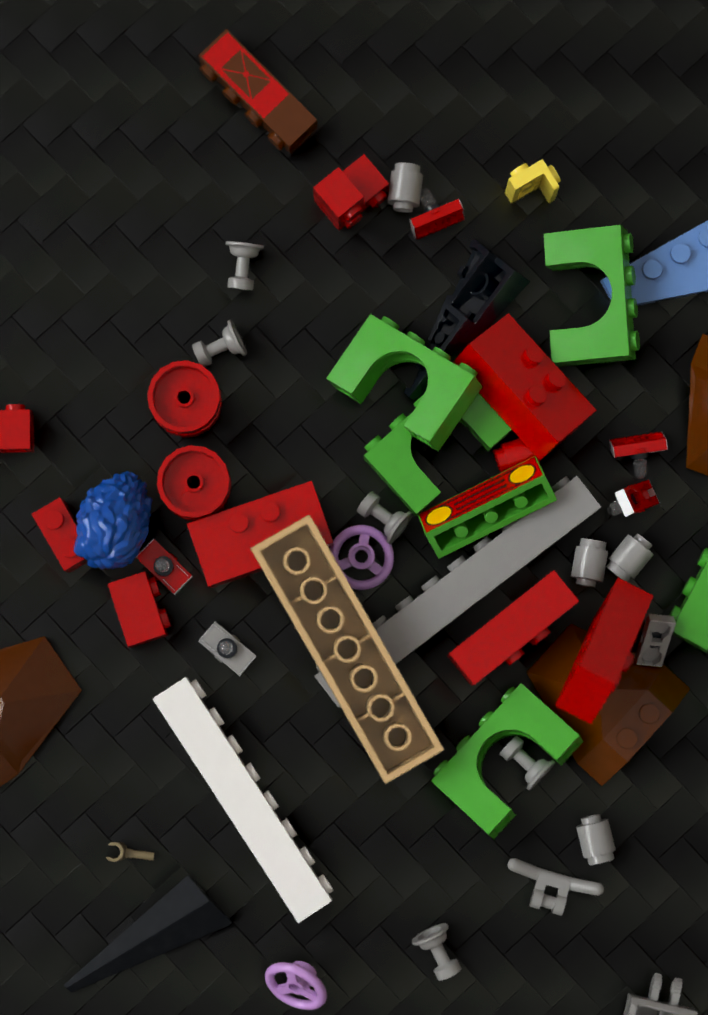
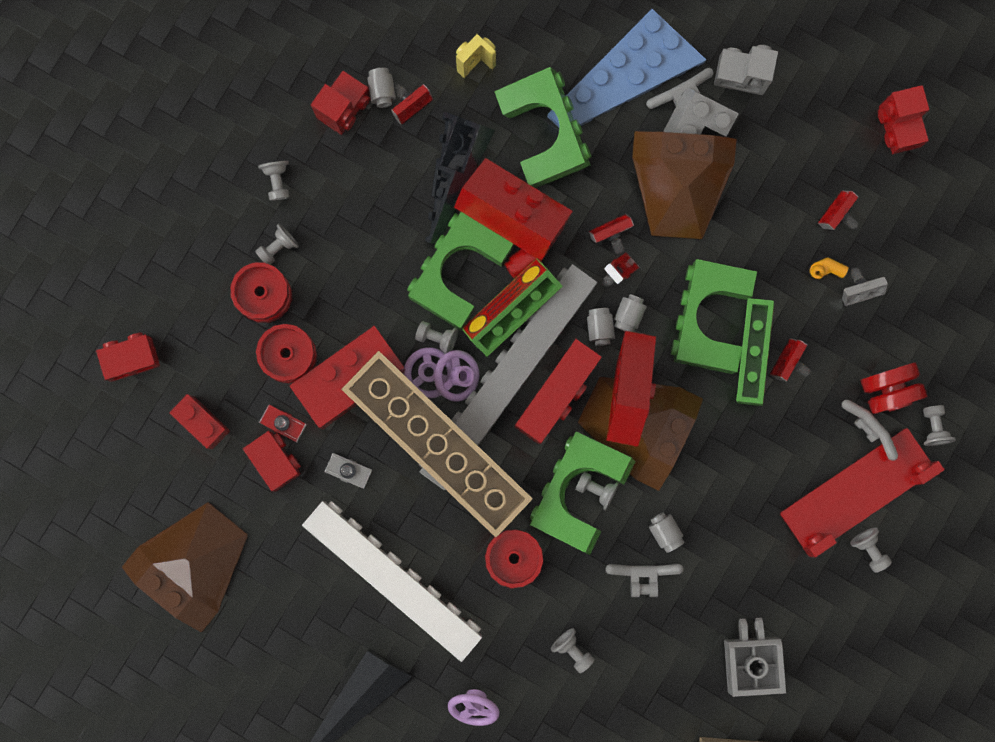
camera: 20 degrees left, 0 degrees up
blue hair [74,471,153,569] -> none
dark tan hand [106,842,154,862] -> none
reddish brown brick [198,29,318,154] -> none
bright green arch [326,314,483,452] -> none
light grey piece [634,614,676,667] -> none
none -> lavender piece [434,350,479,401]
none -> red wheel [485,529,543,588]

